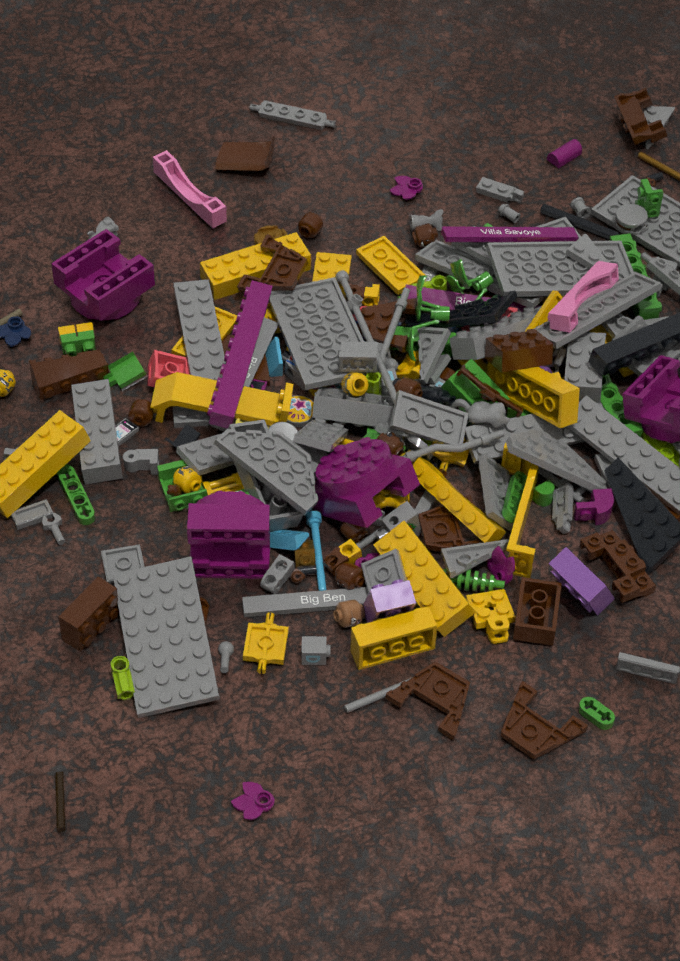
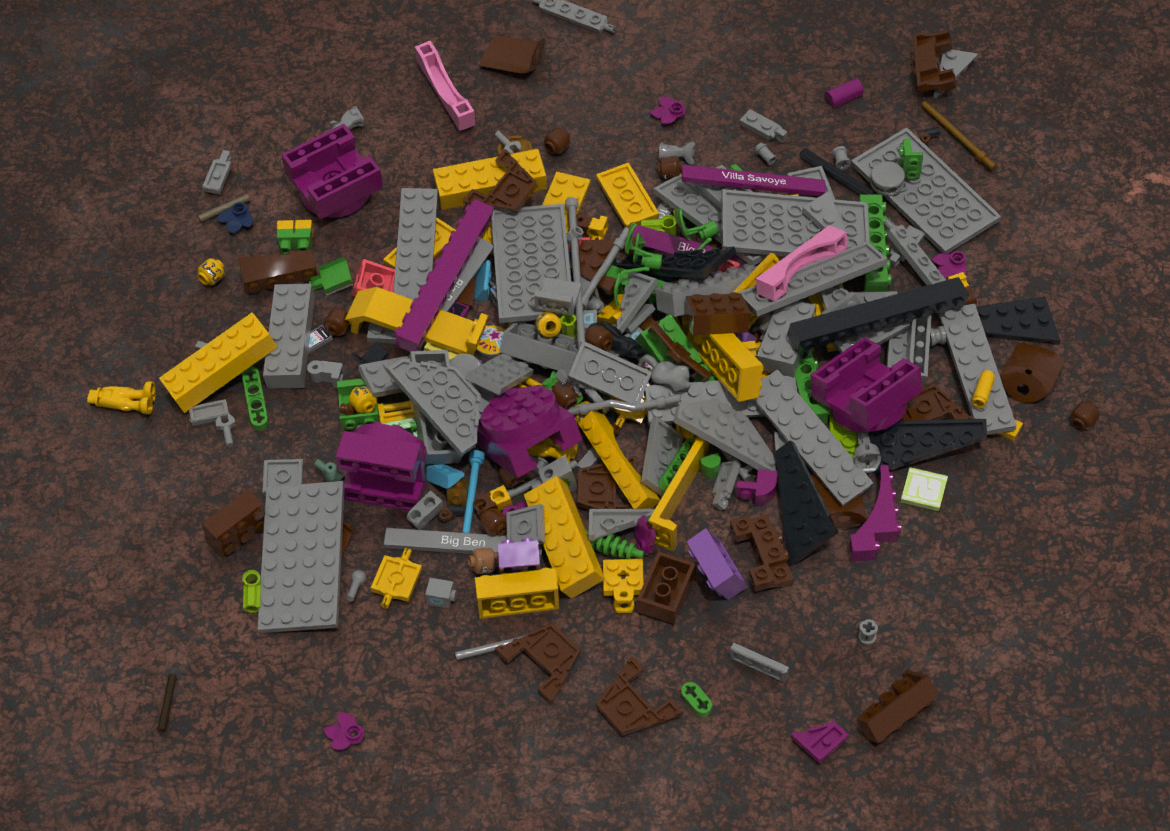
camera: 15 degrees right, 5 degrees up
none -> sand green piece [314,459,345,482]
none -> light grey bar [495,131,521,154]

